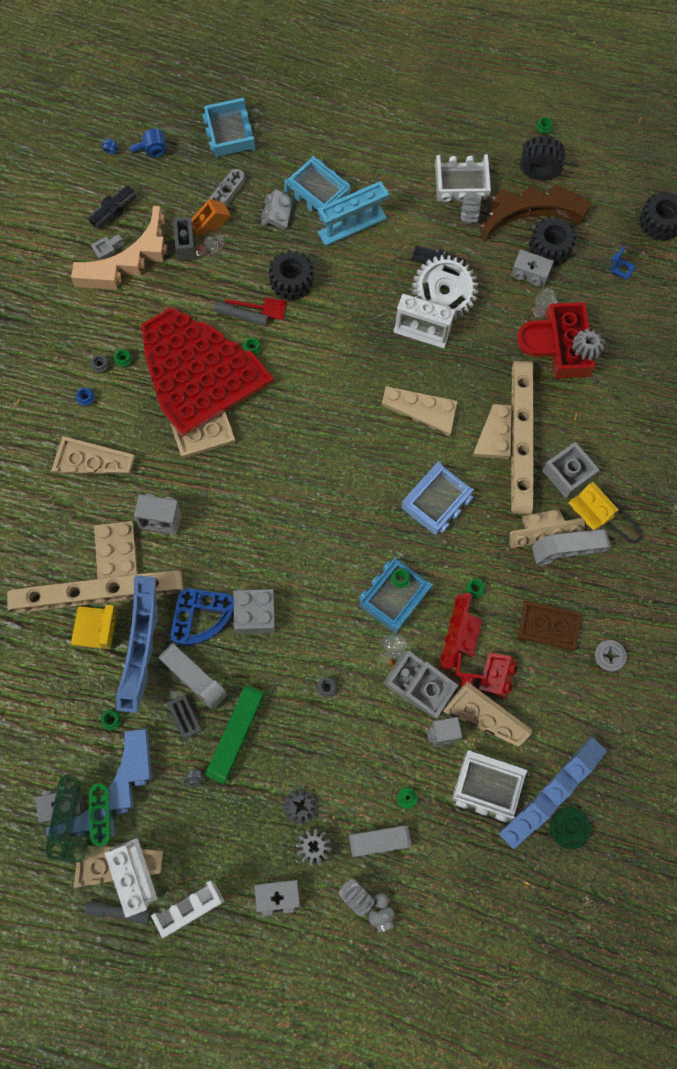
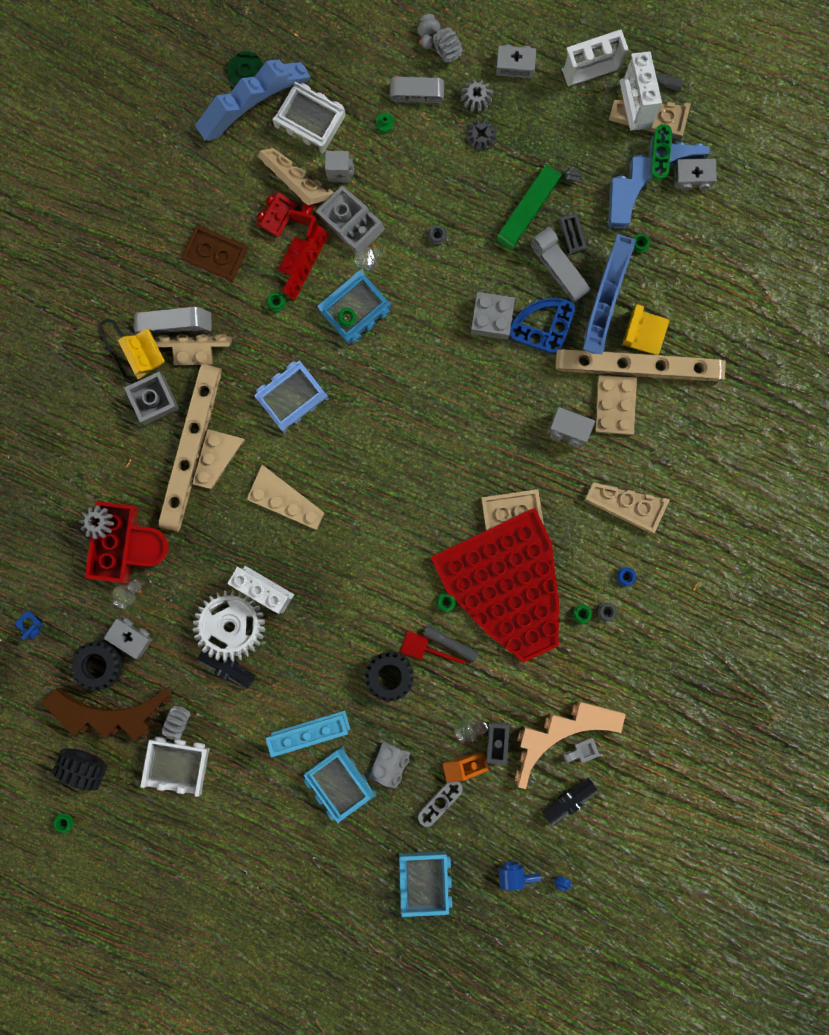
camera: 165 degrees left, 15 degrees up
clear green beam [45,774,90,863] -> none
light grey gear [594,640,627,672] -> none

